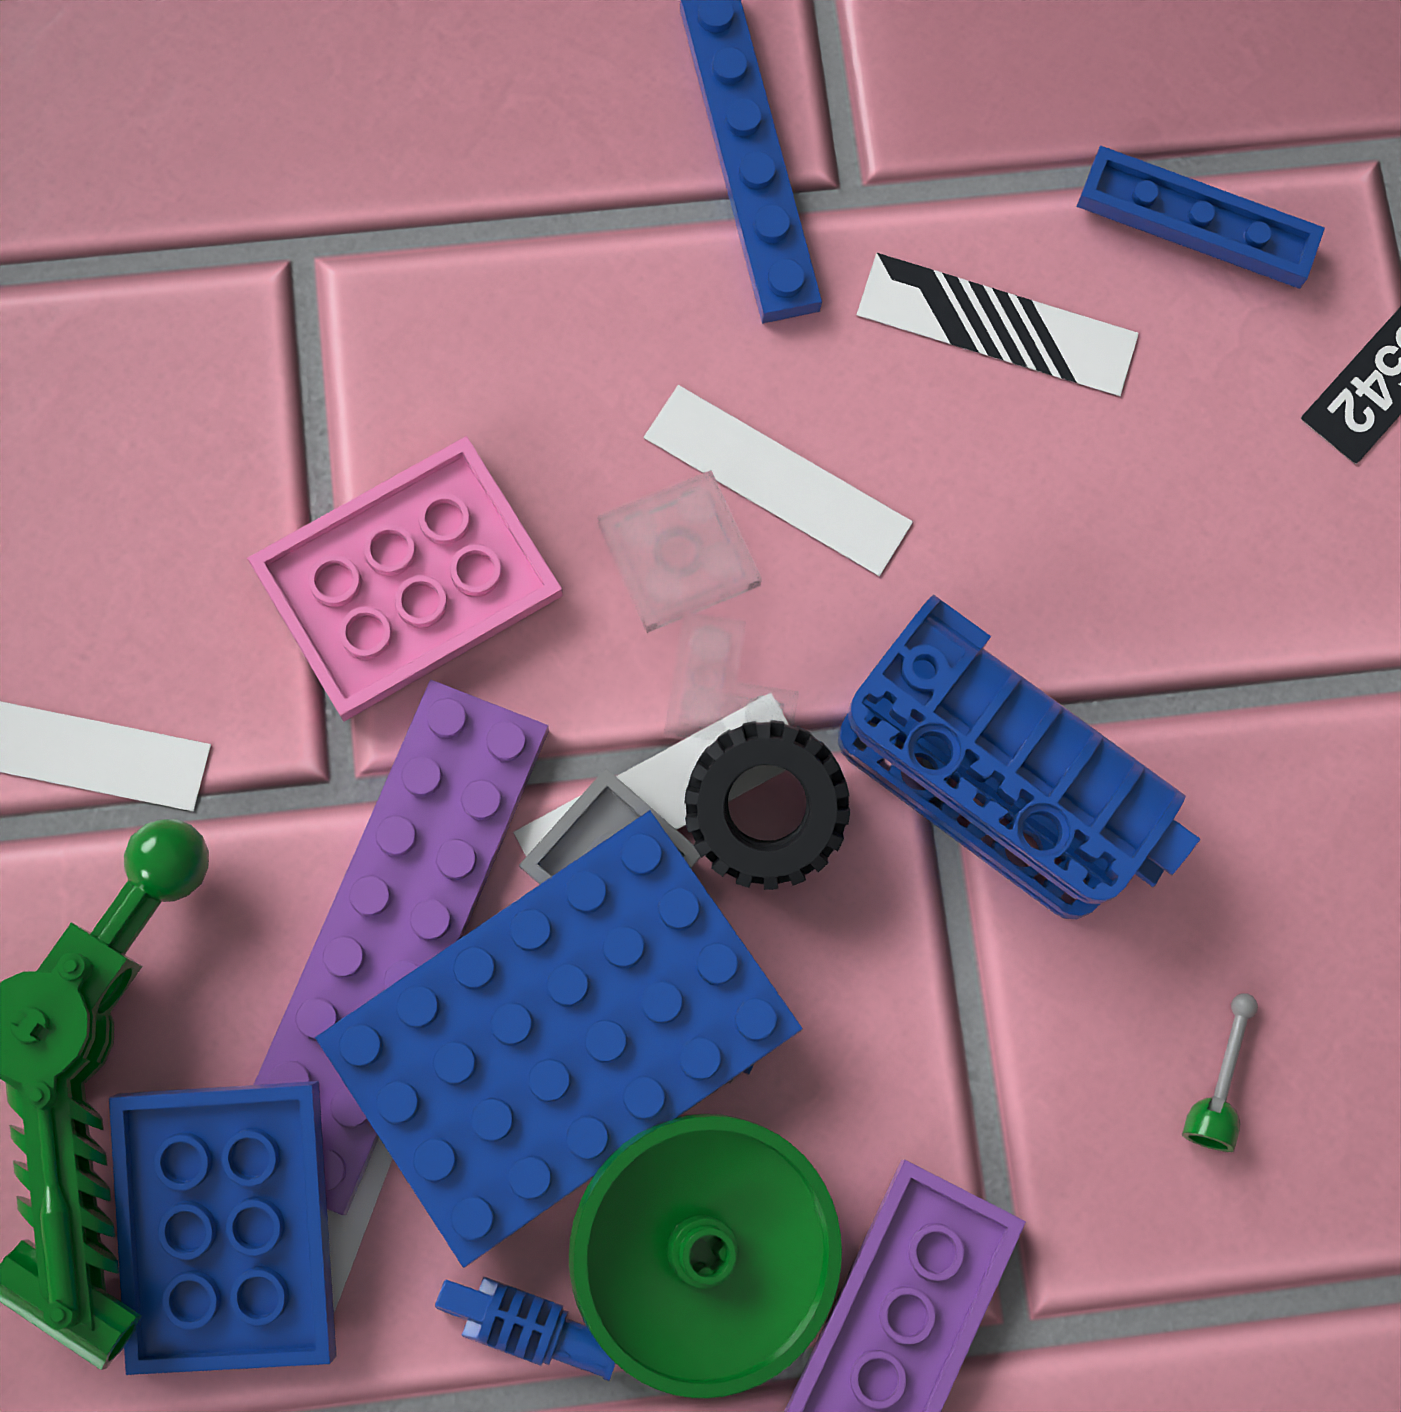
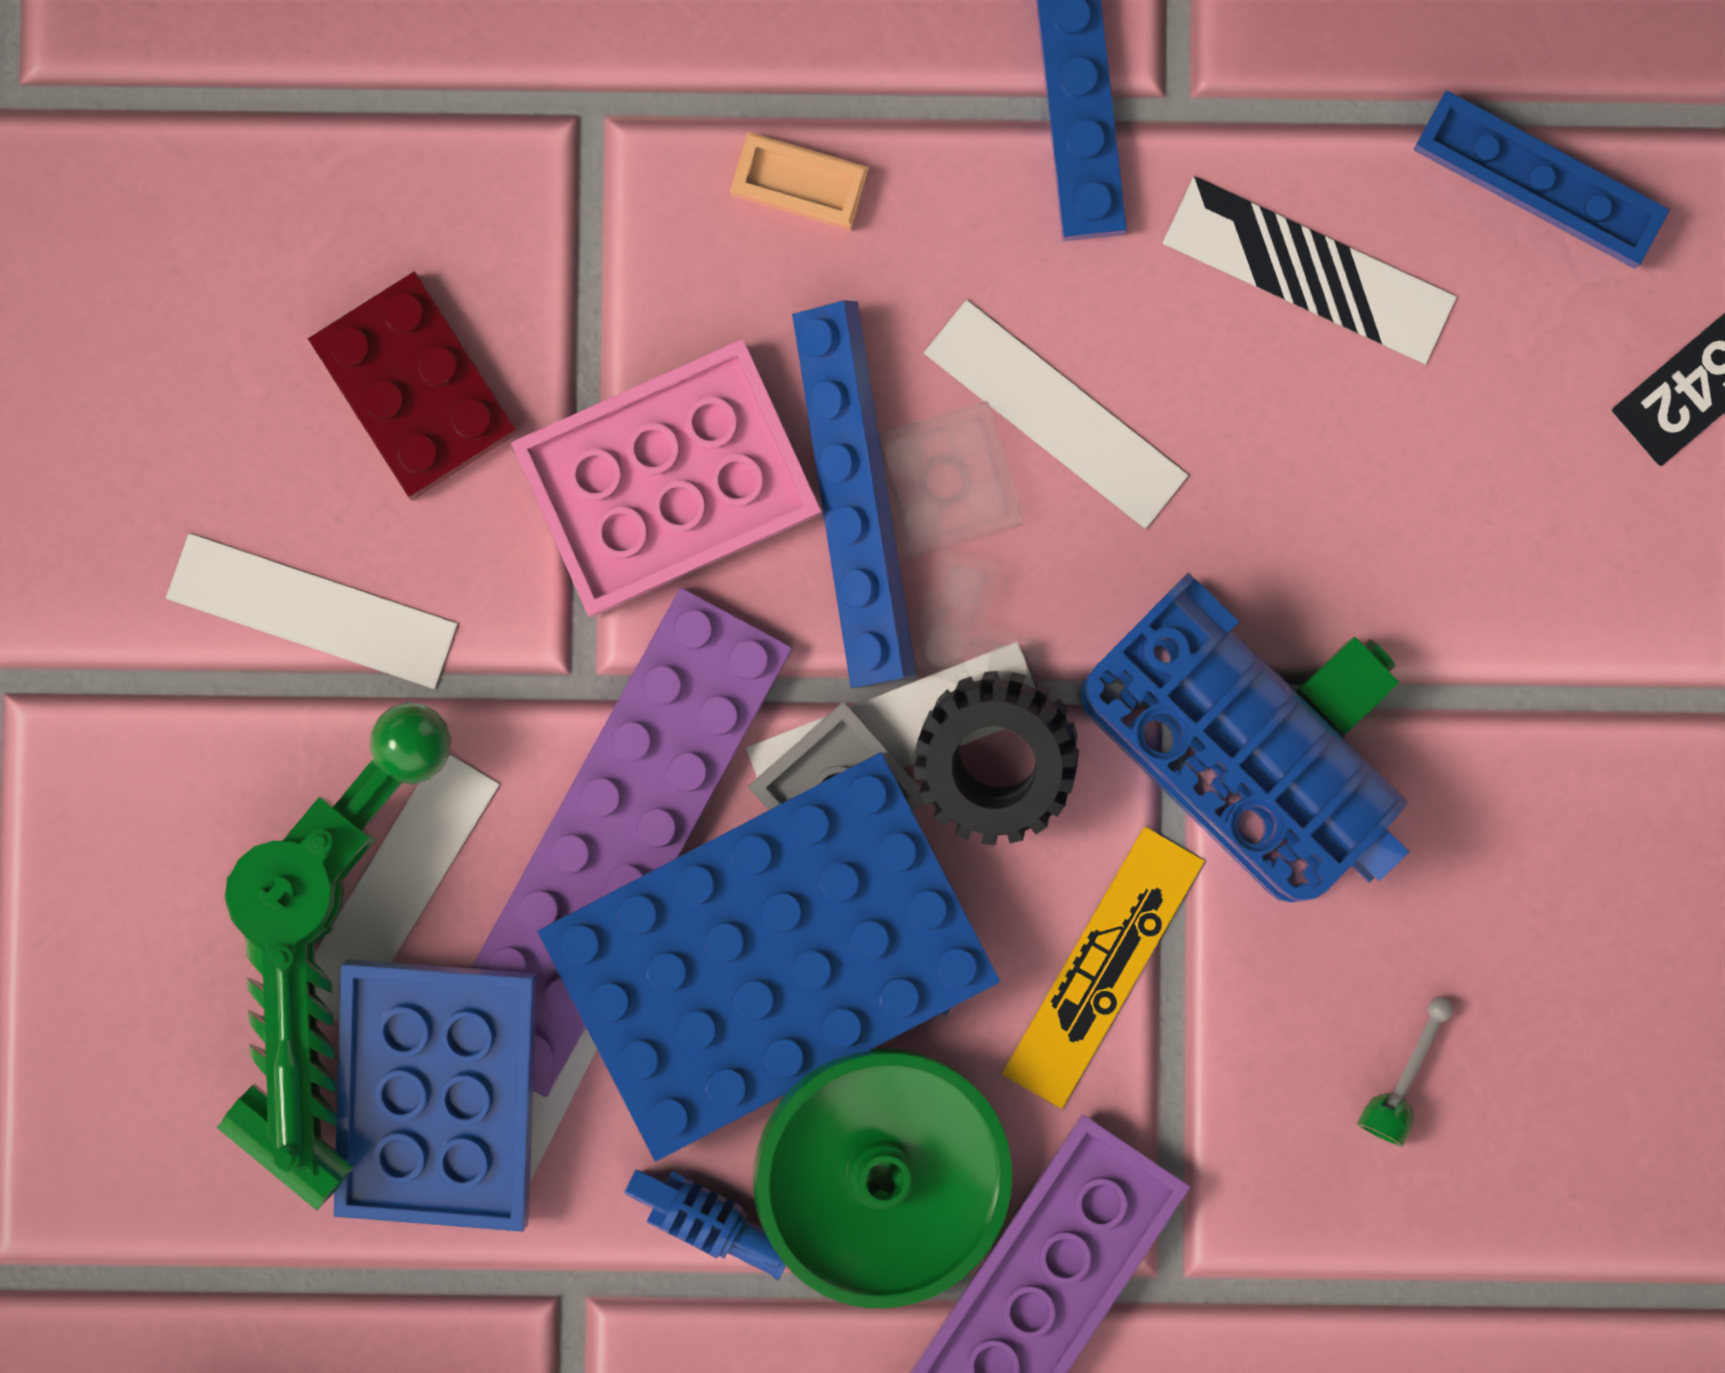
camera: 15 degrees right, 10 degrees up
none -> dark red plate [307,271,518,501]
none -> white sticker [315,754,500,1023]
none -> light nougat tile [730,132,869,231]
none -> blue plate [792,300,917,688]
none -> yellow sticker [1002,826,1205,1109]
none -> green brick [1295,636,1400,737]

